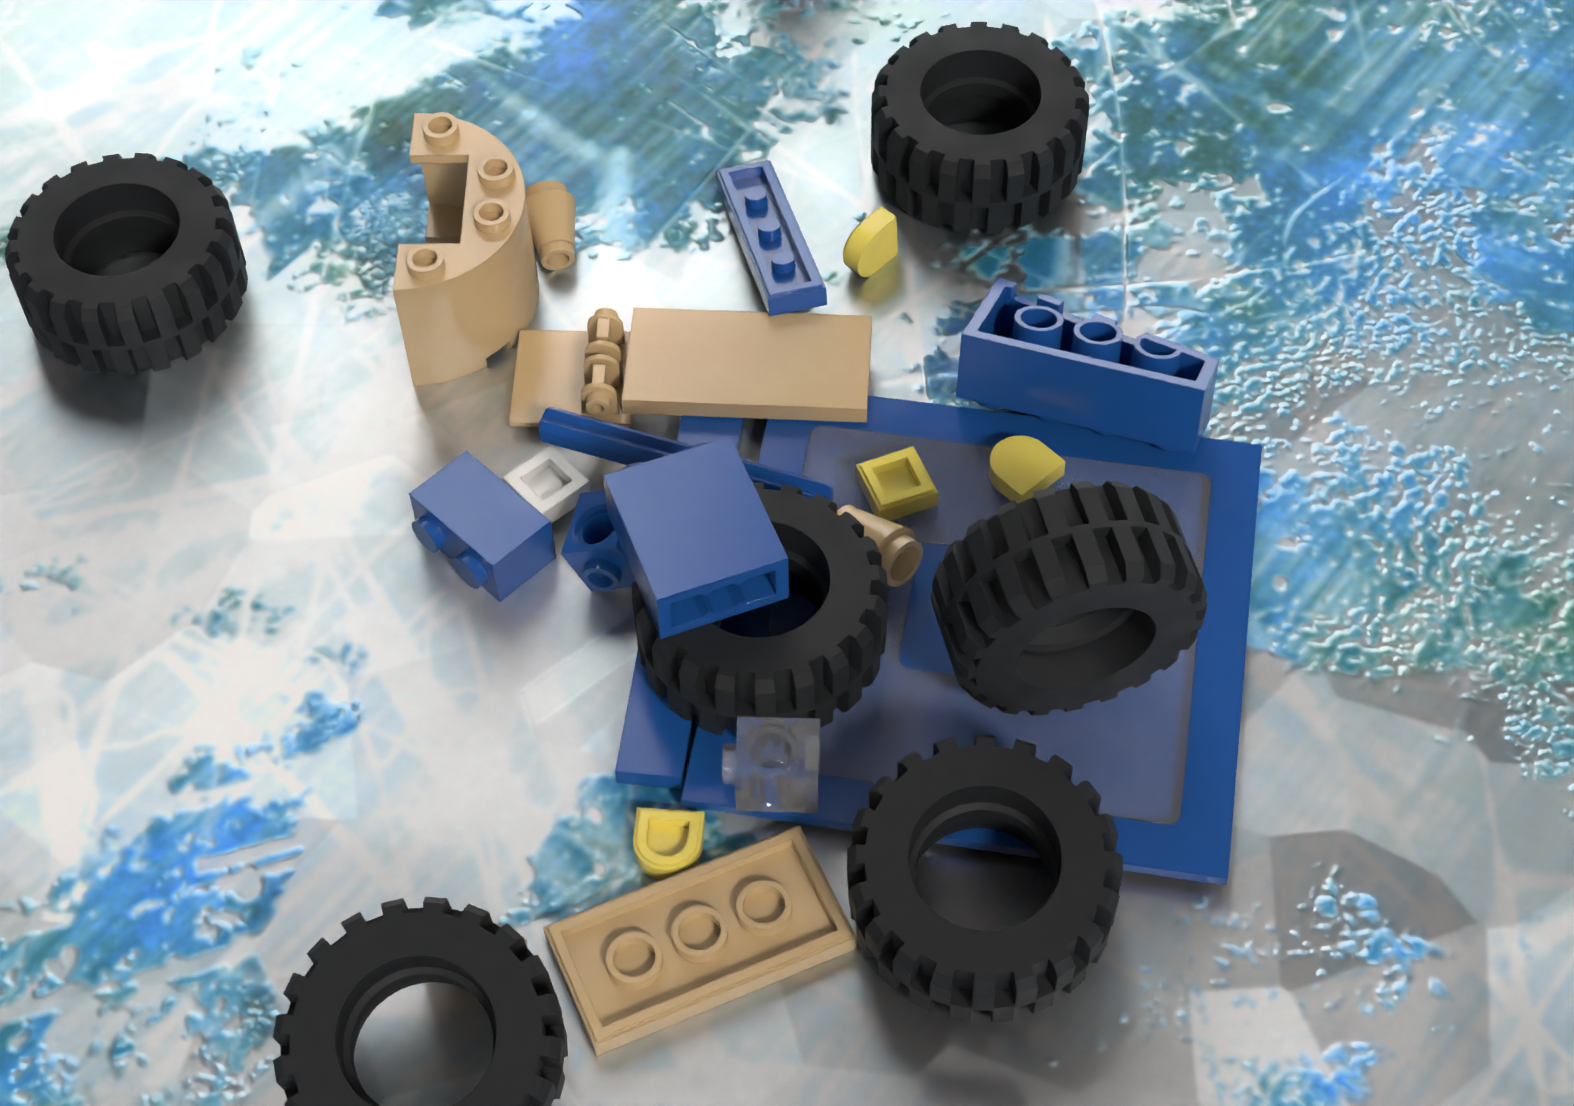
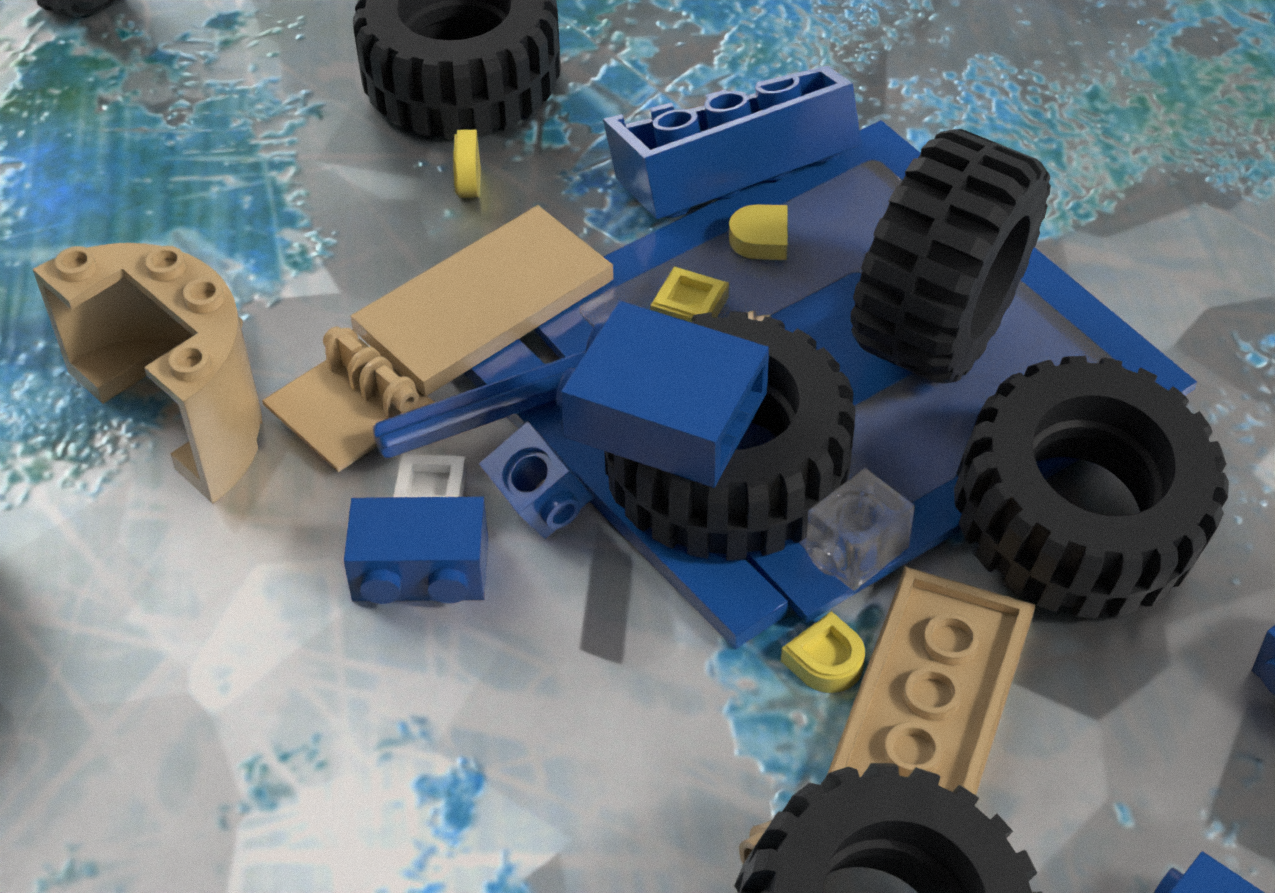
camera: 45 degrees left, 5 degrees down
tile [716,160,827,316] -> none

